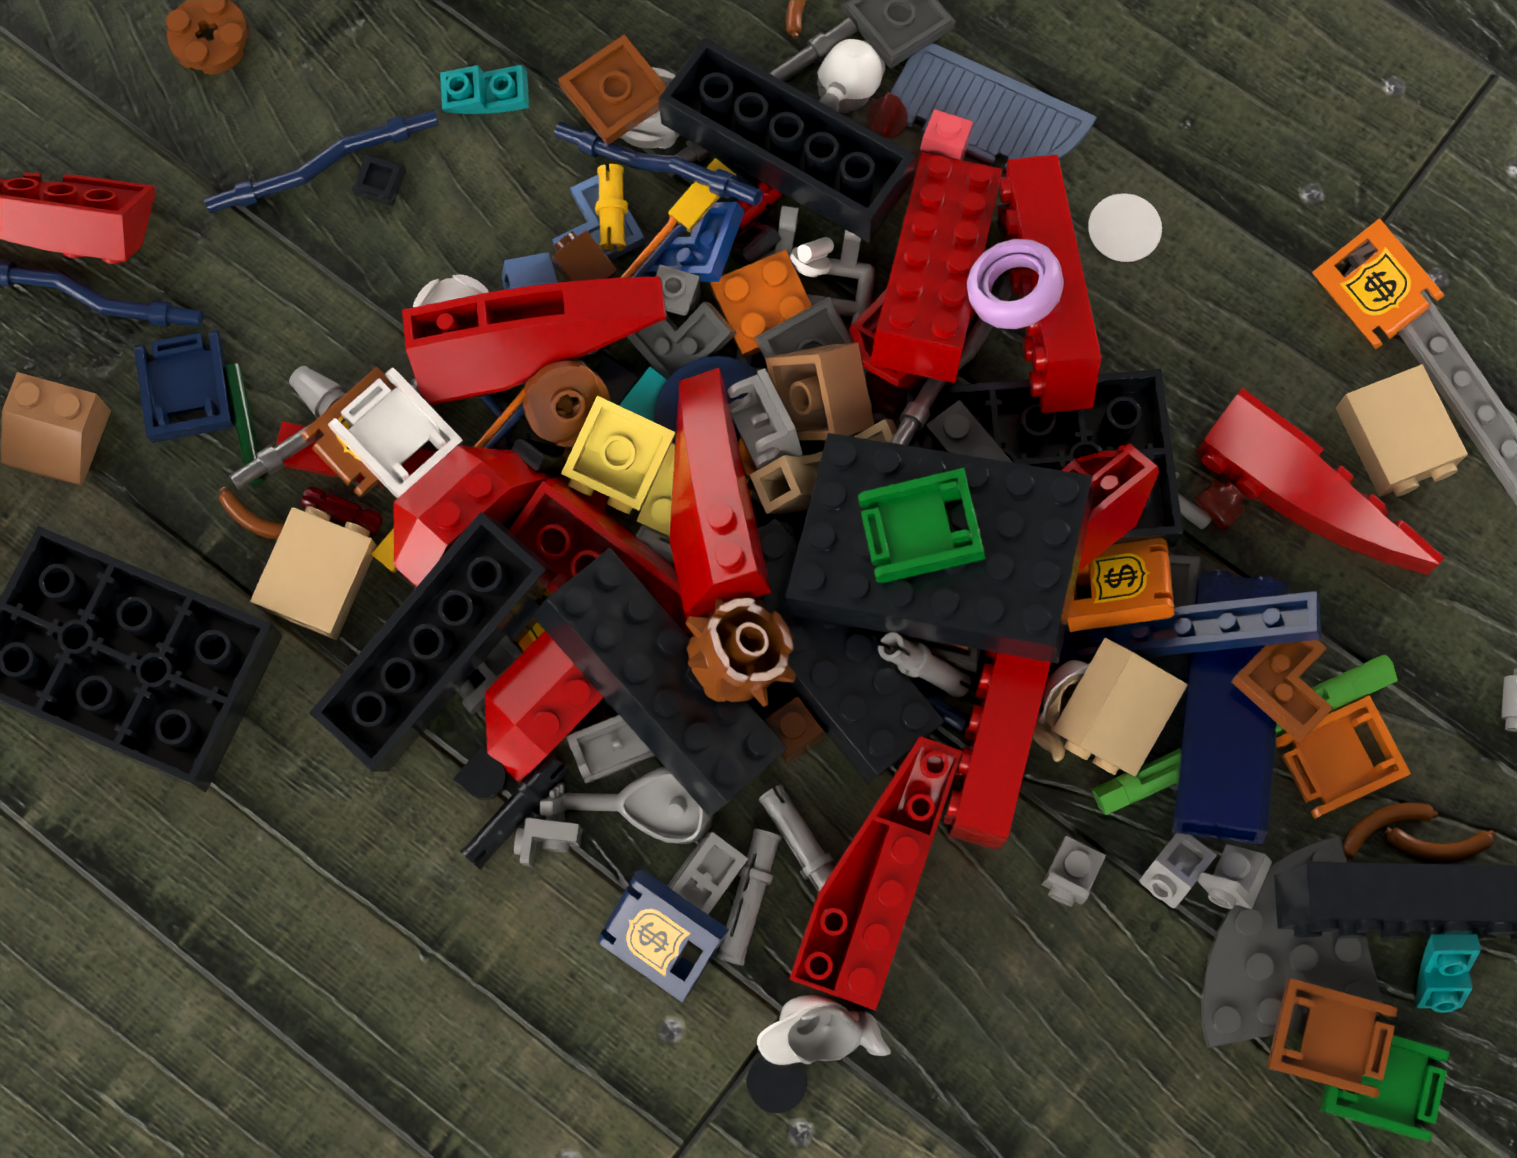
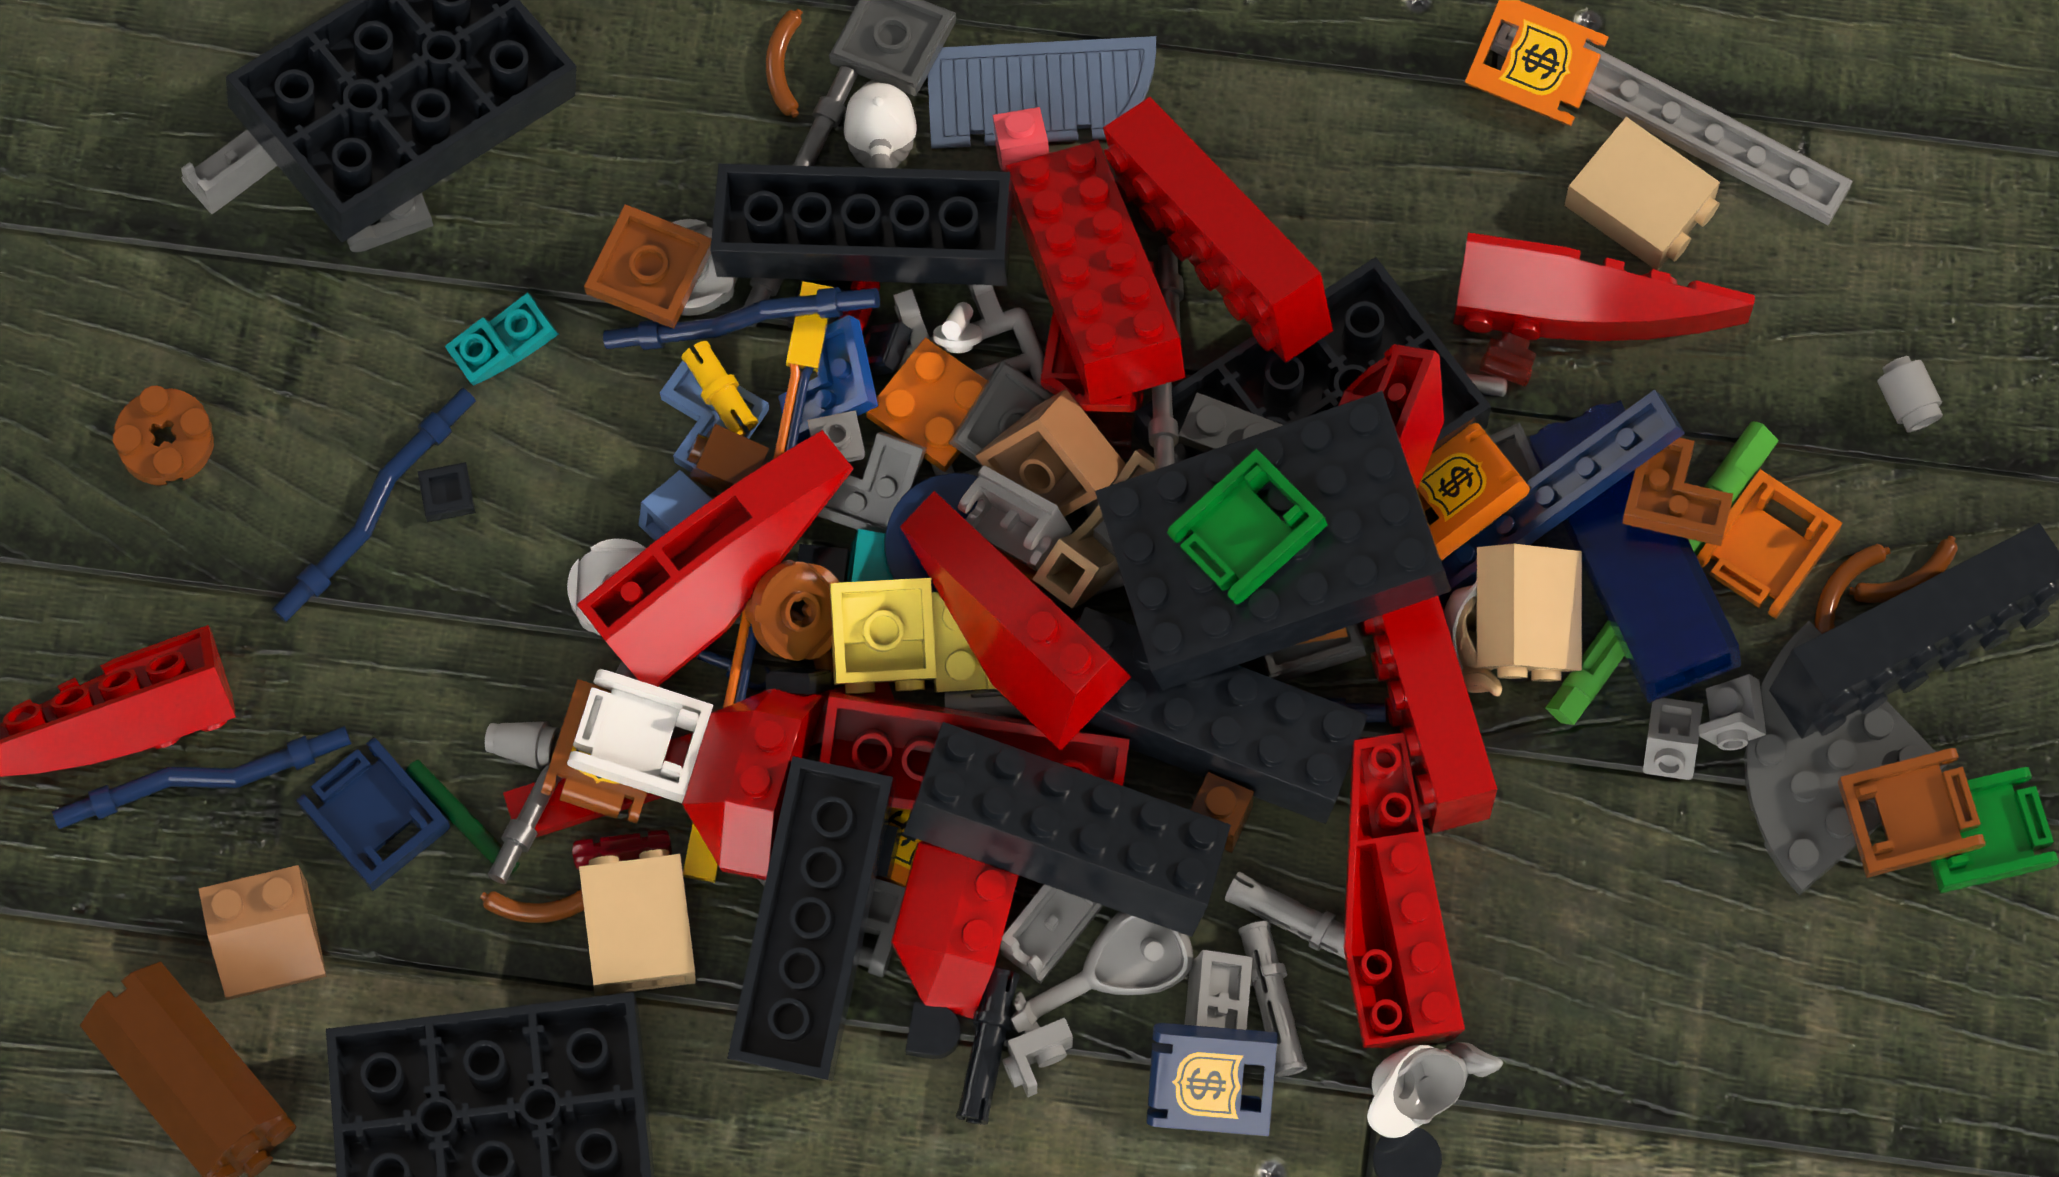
camera: 30 degrees left, 5 degrees down
dark orange brick [685,598,796,707] -> none
clear red plate [867,92,908,138] -> none
light grey pin [878,633,971,697] -> none
lavender wheel [967,239,1064,329] -> none
light grey bracket [1041,836,1106,907] -> none
white sticker [1088,194,1162,262] -> none
teal slope [1415,934,1481,1013] -> none

